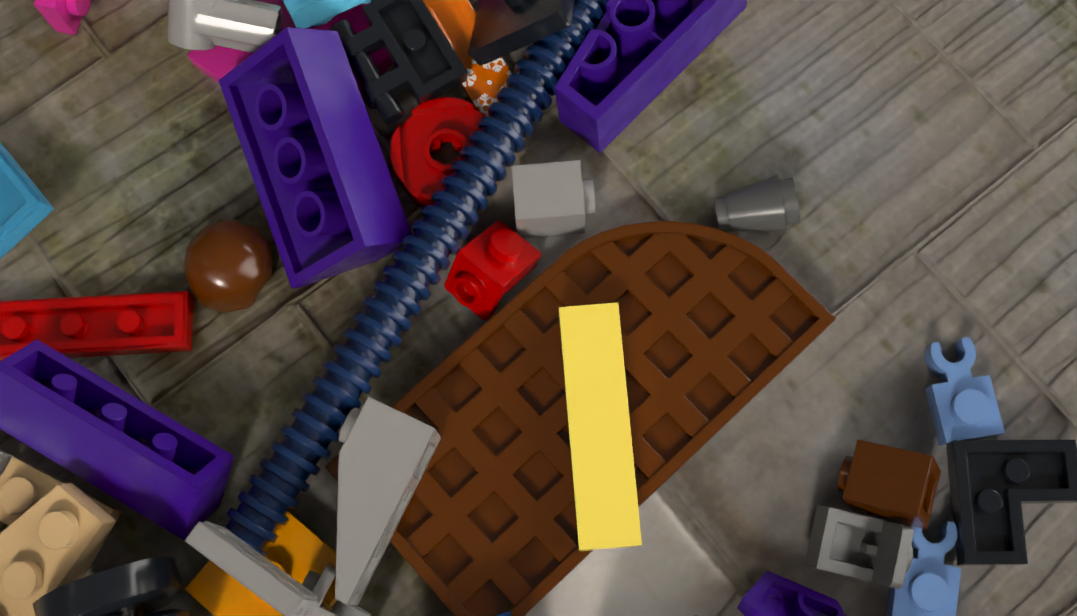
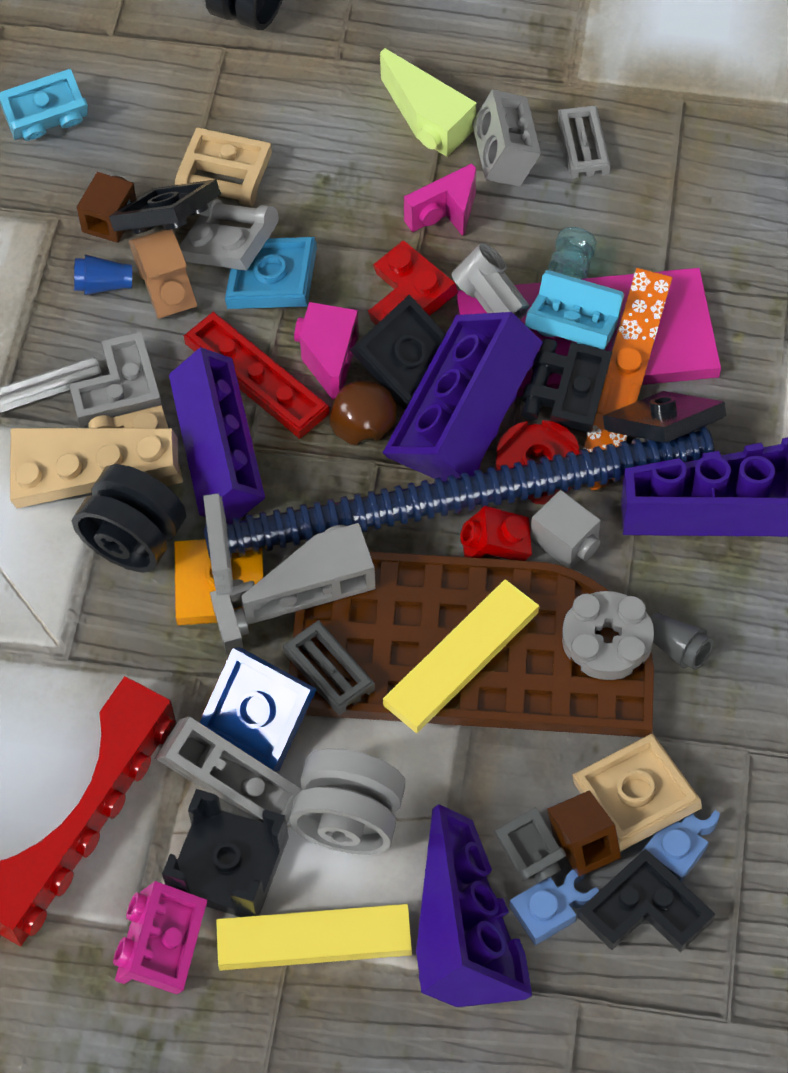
camera: 45 degrees right, 15 degrees down
none -> dark grey tile [283,620,375,716]
none -> dark pink slope [294,302,359,400]
none -> black plate [349,294,446,410]
none -> red plate [368,240,458,325]
none -> light grey plate [562,591,654,680]
none -> tan plate [572,733,702,852]

